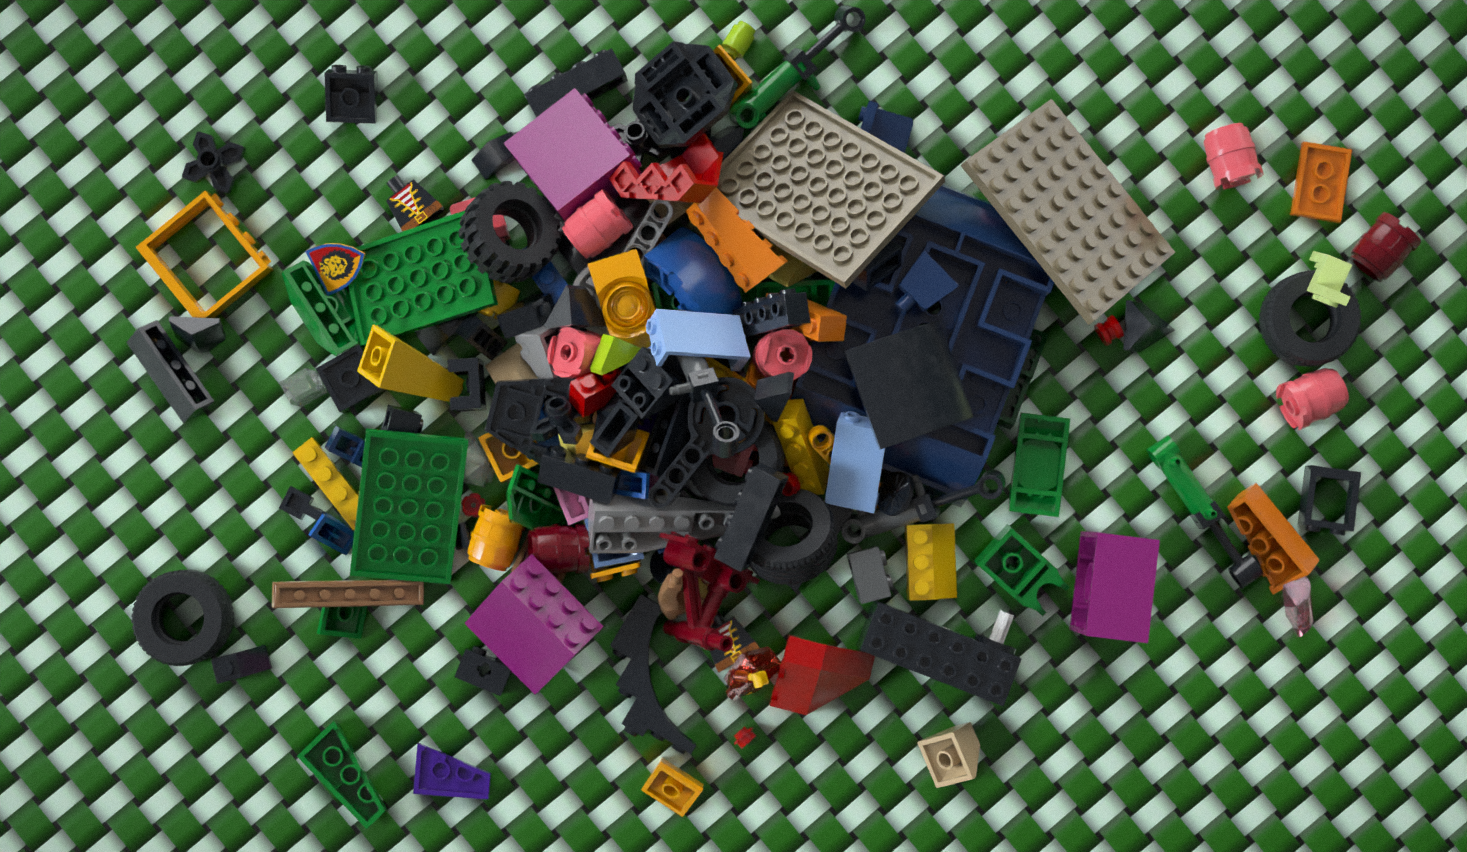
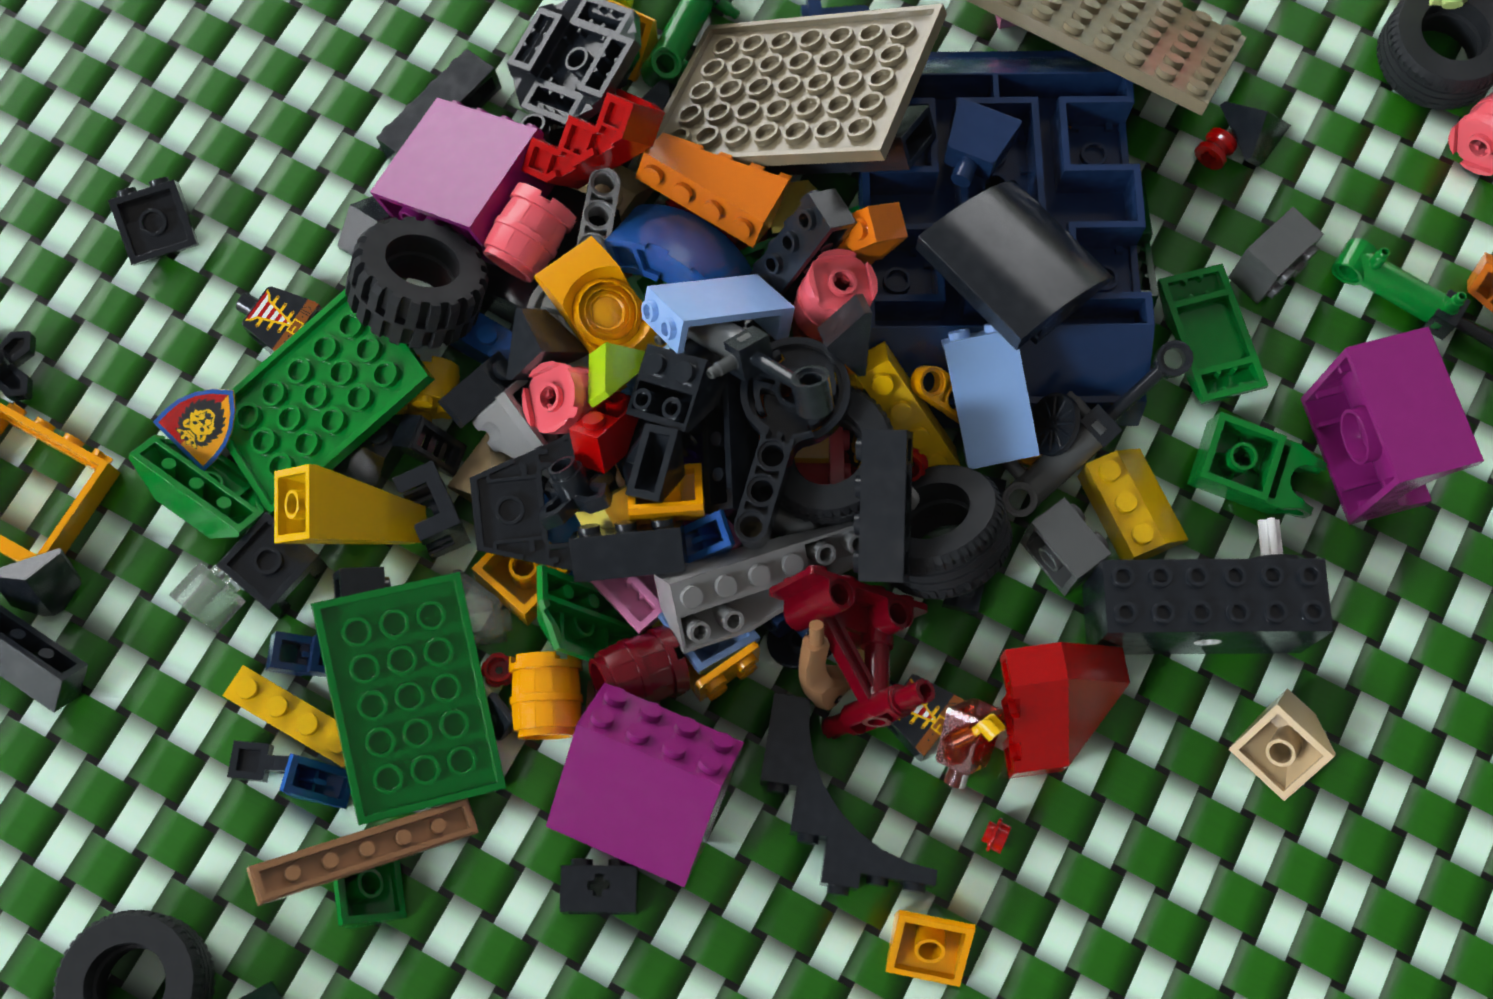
camera: 20 degrees left, 15 degrees down
none -> dark grey brick [1228,207,1324,304]

